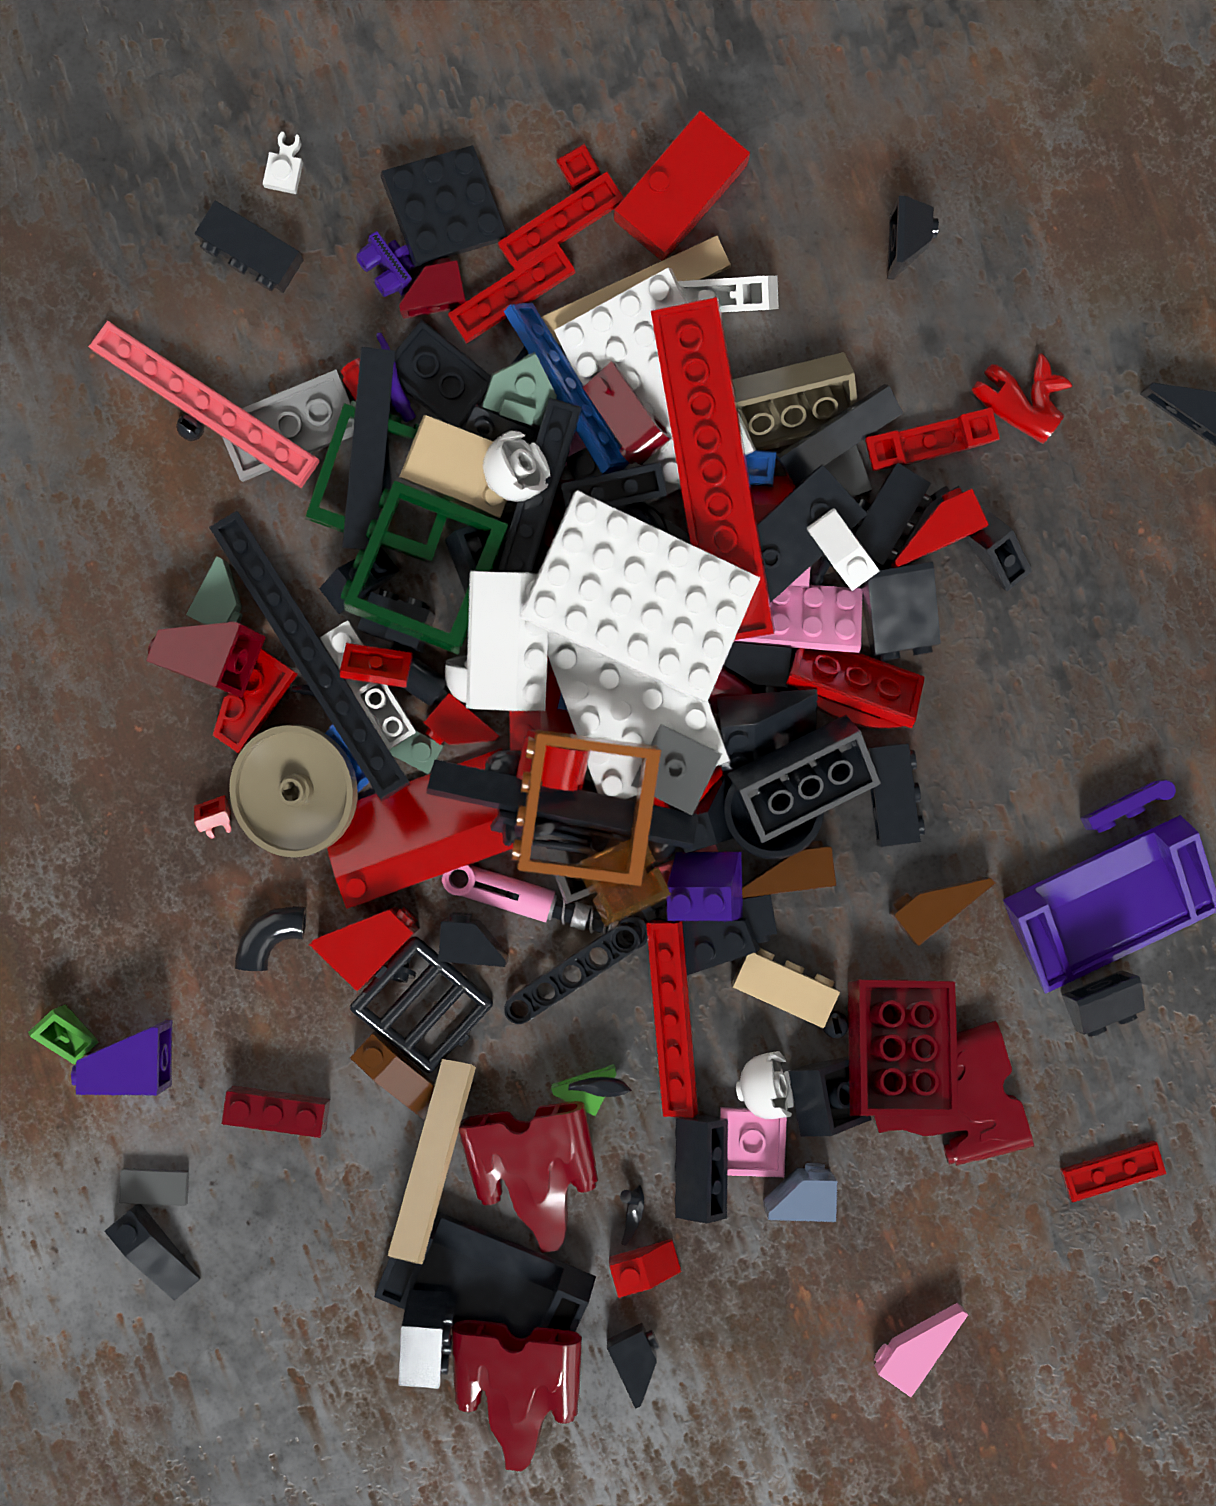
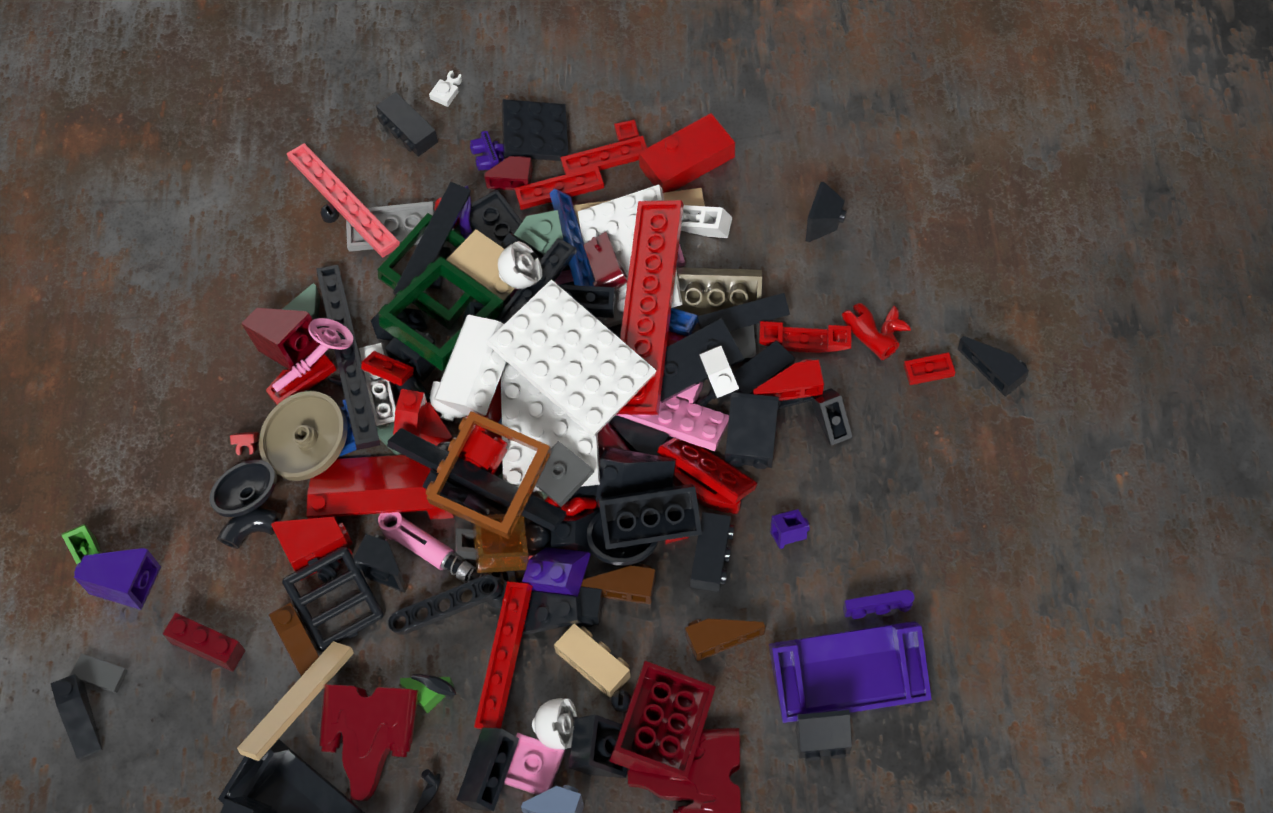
camera: 25 degrees right, 25 degrees down
none -> black dish [210,460,277,517]
none -> bright pink dish [272,318,353,392]
none -> red slope [393,389,428,437]
none -> dark purple brick [770,509,810,549]
none -> red plate [903,352,955,385]

